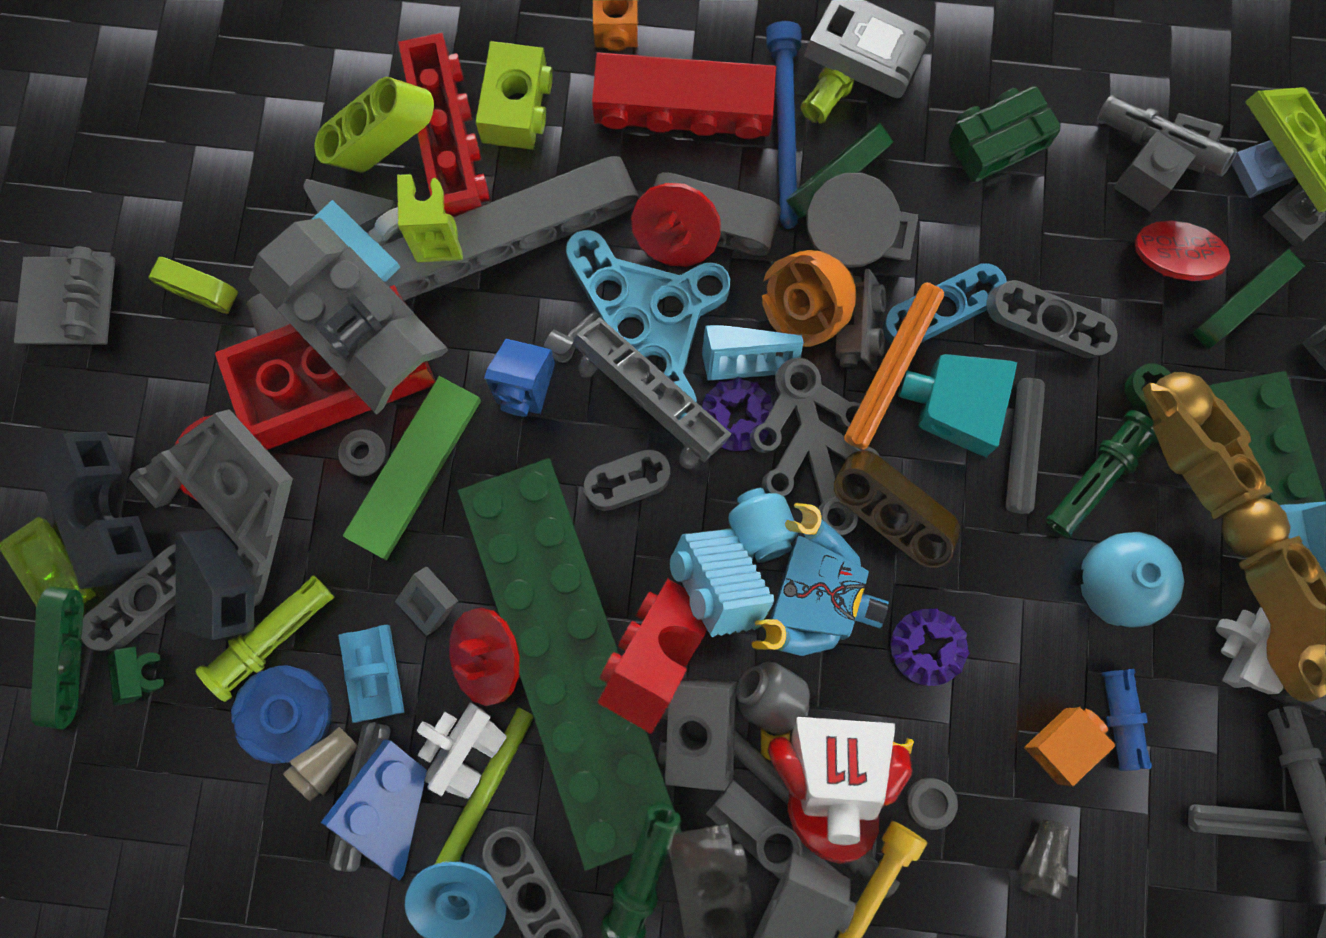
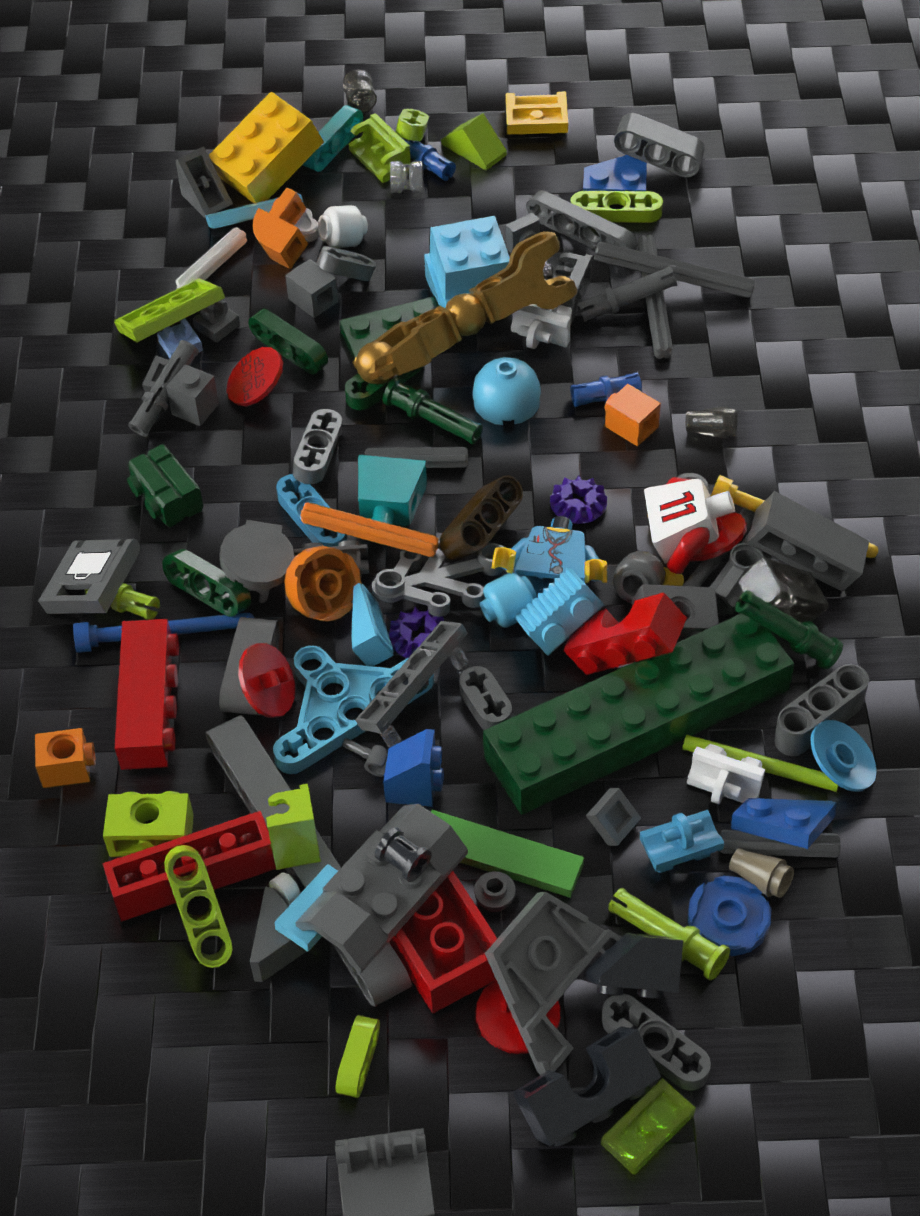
camera: 95 degrees left, 25 degrees down
dark green beam [31,586,84,729] -> none
dark green tile [107,647,164,706] -> none
red piece [449,607,520,706] -> none

